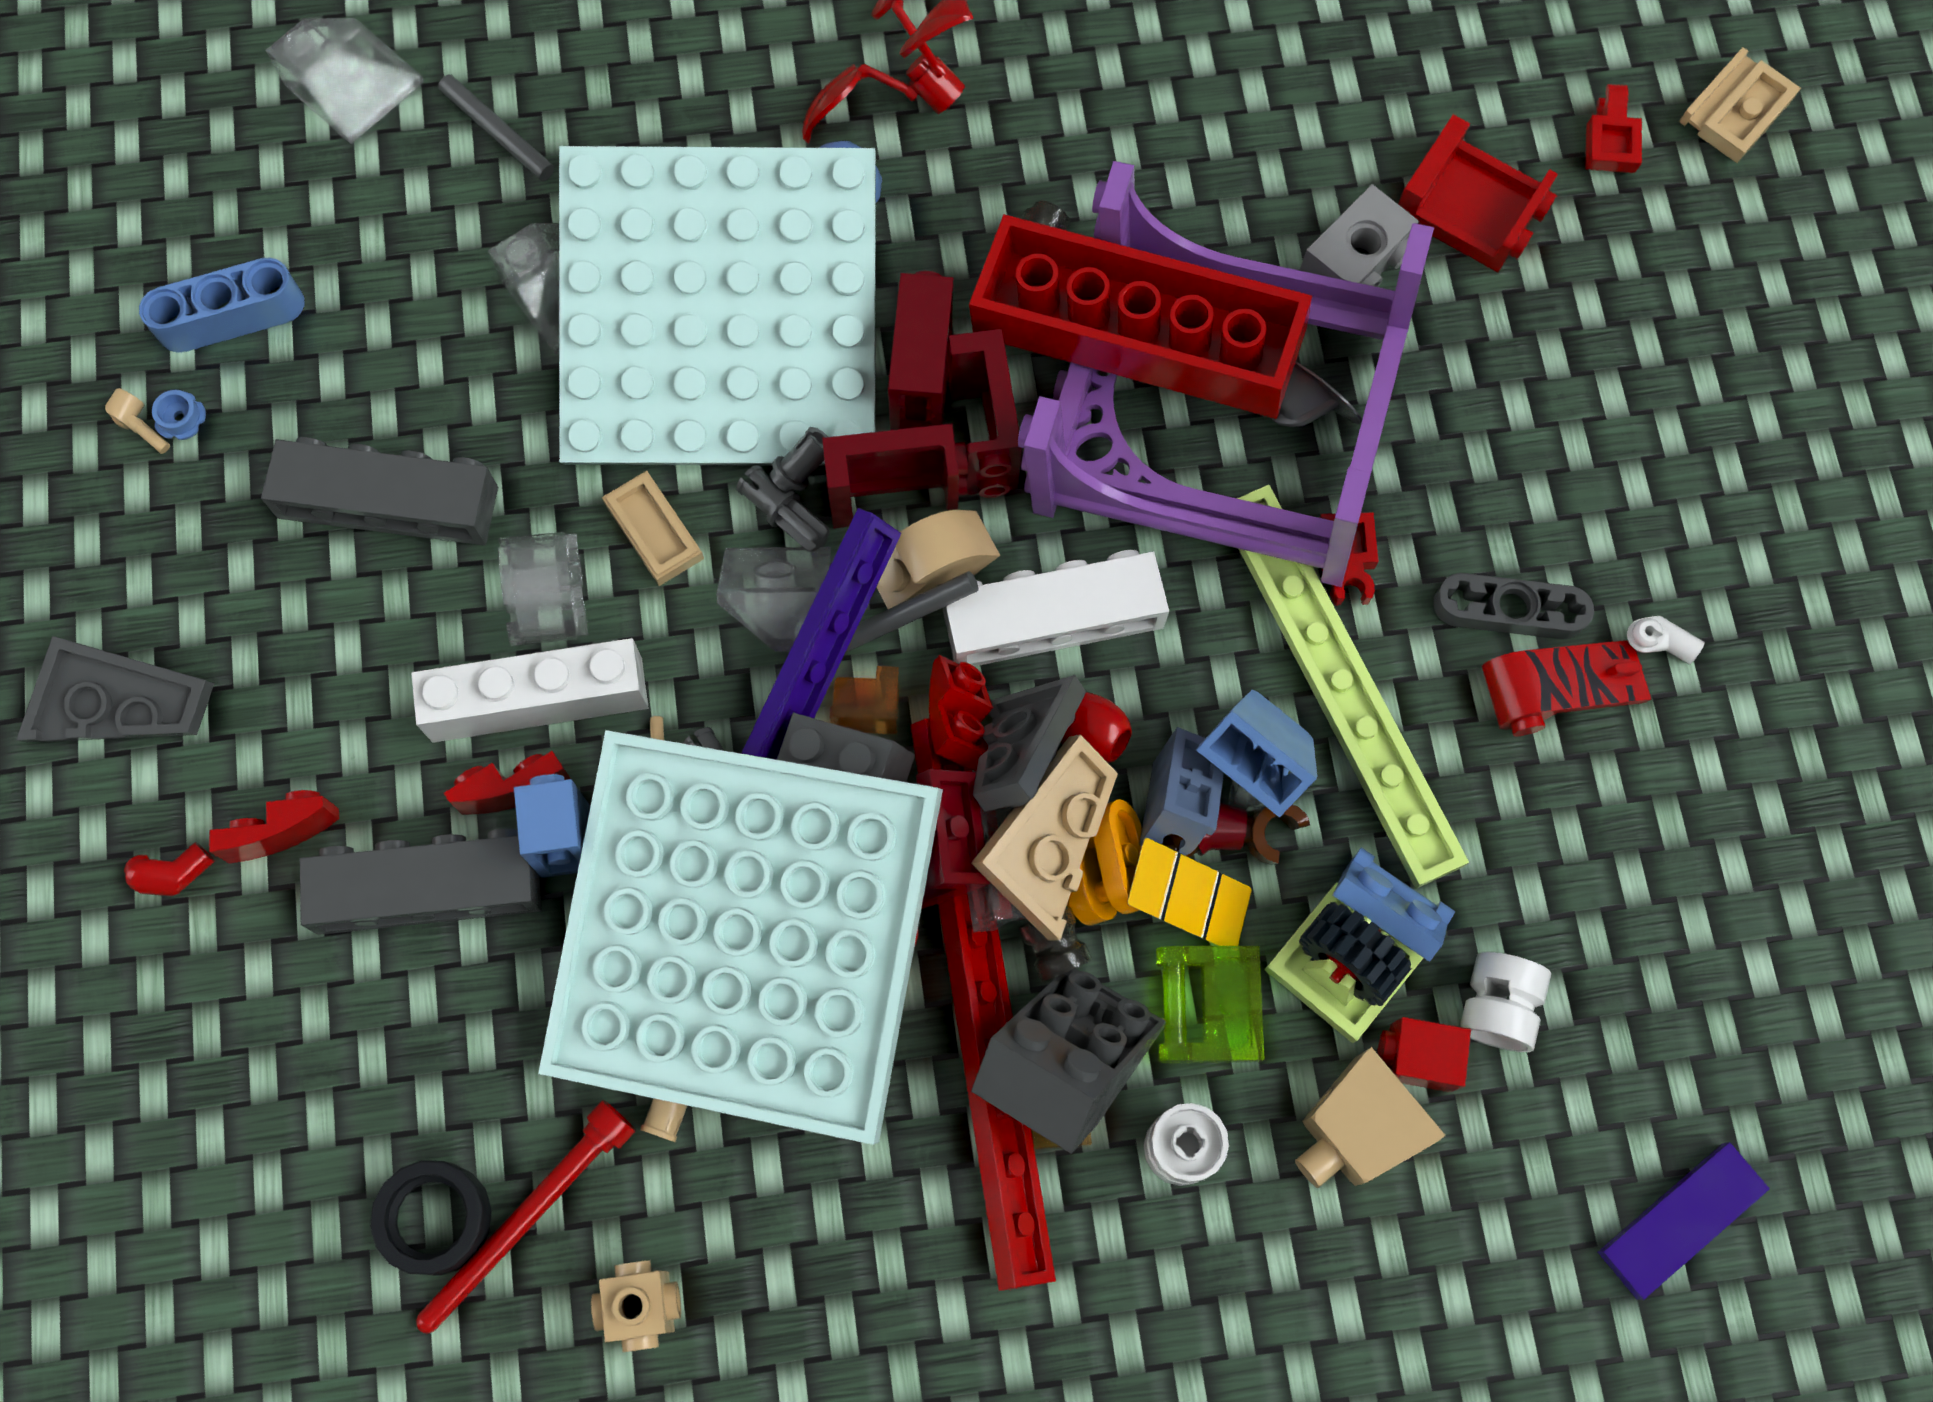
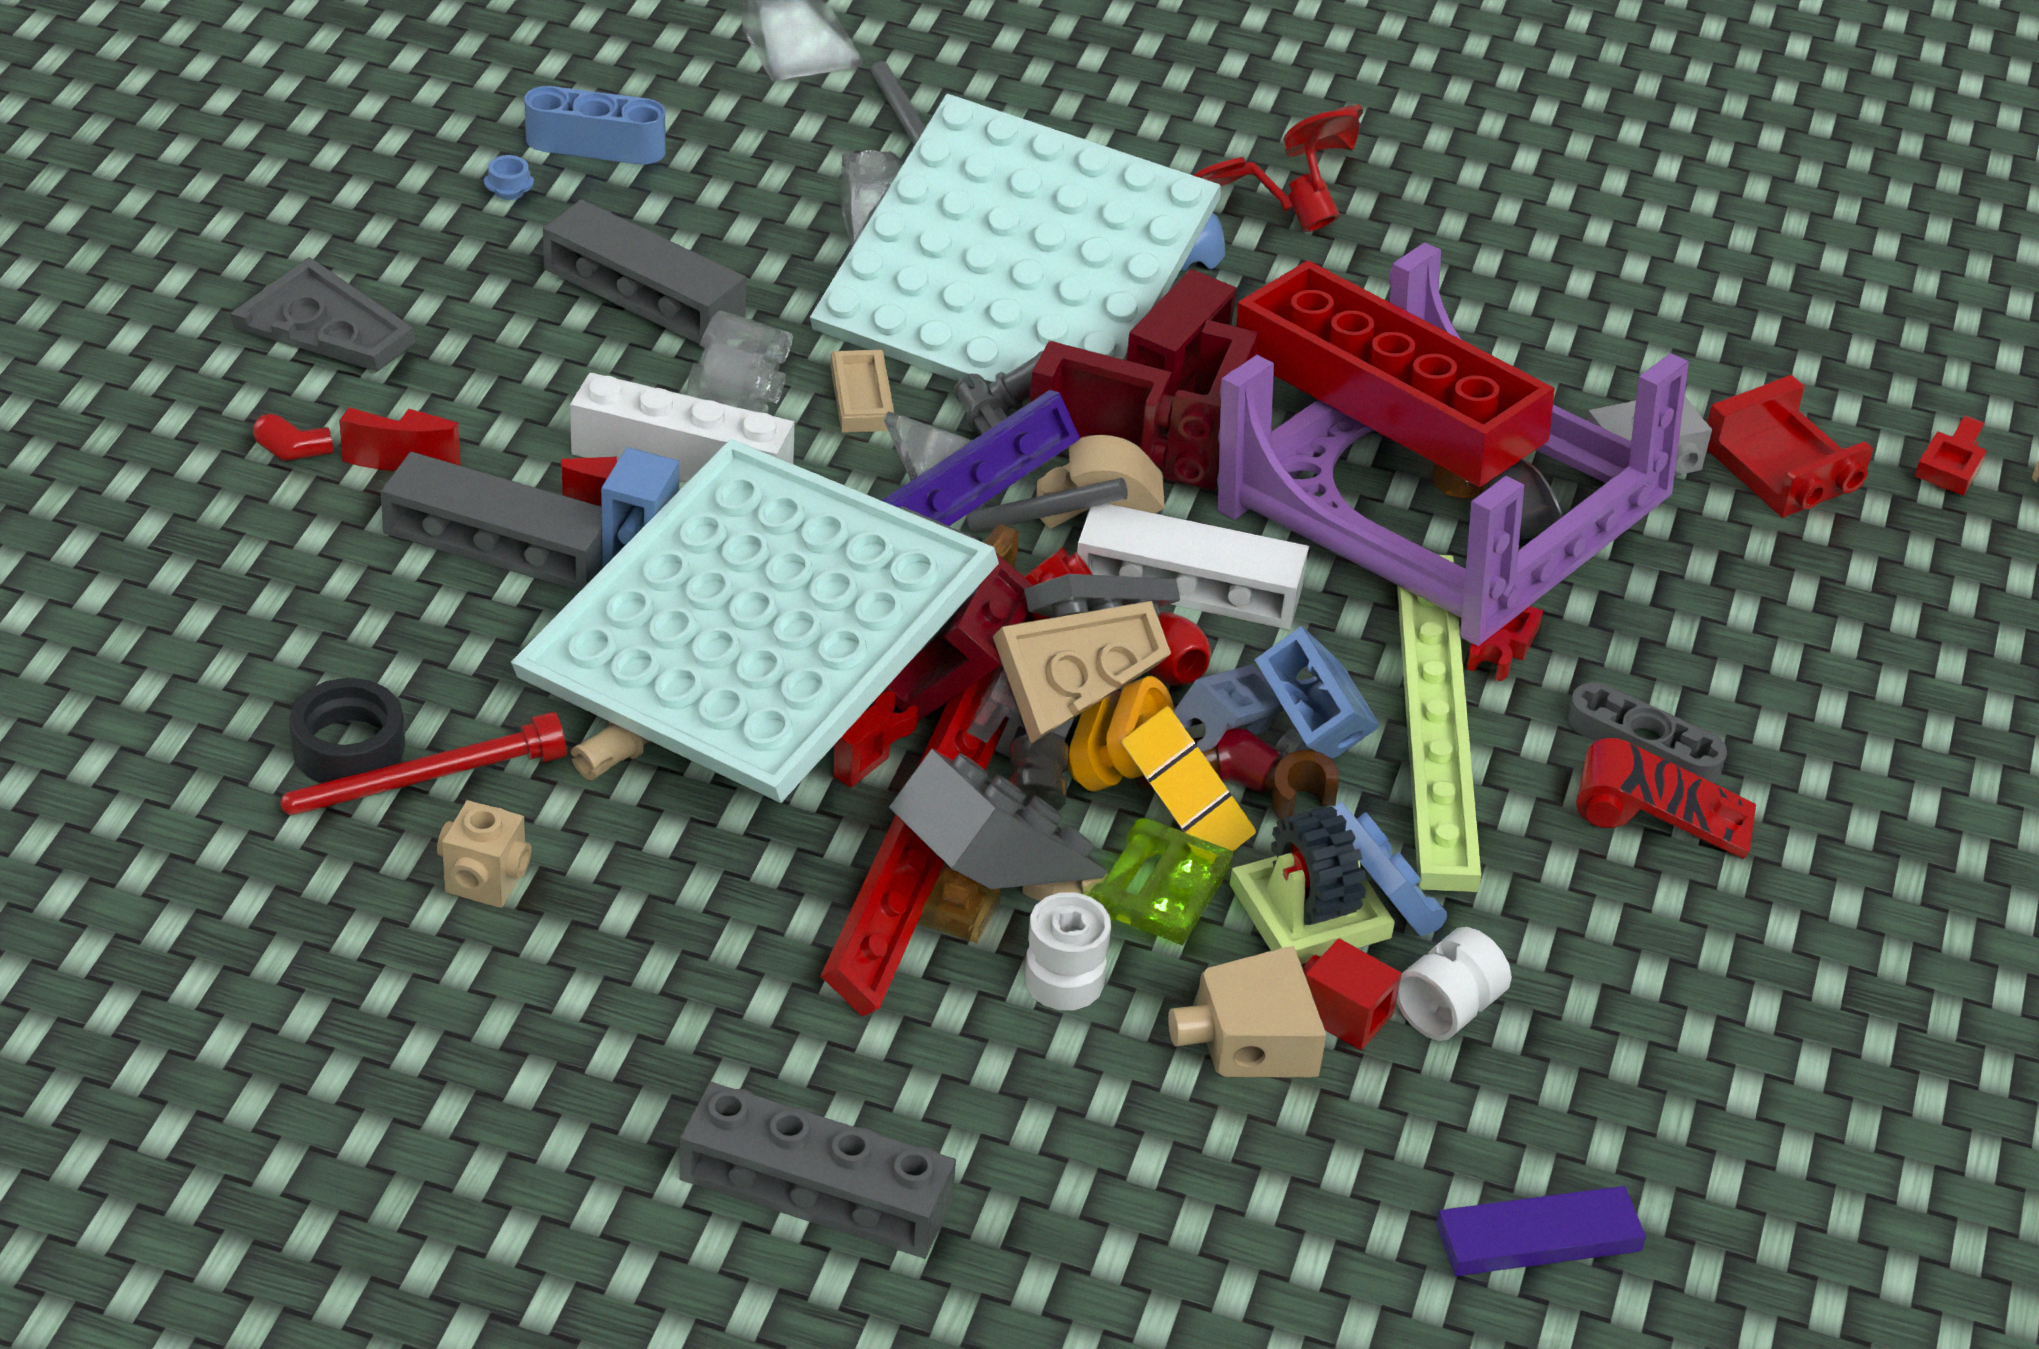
camera: 25 degrees right, 30 degrees down
tan hand [105,388,170,454] -> none
white arm [1627,616,1705,664] -> none

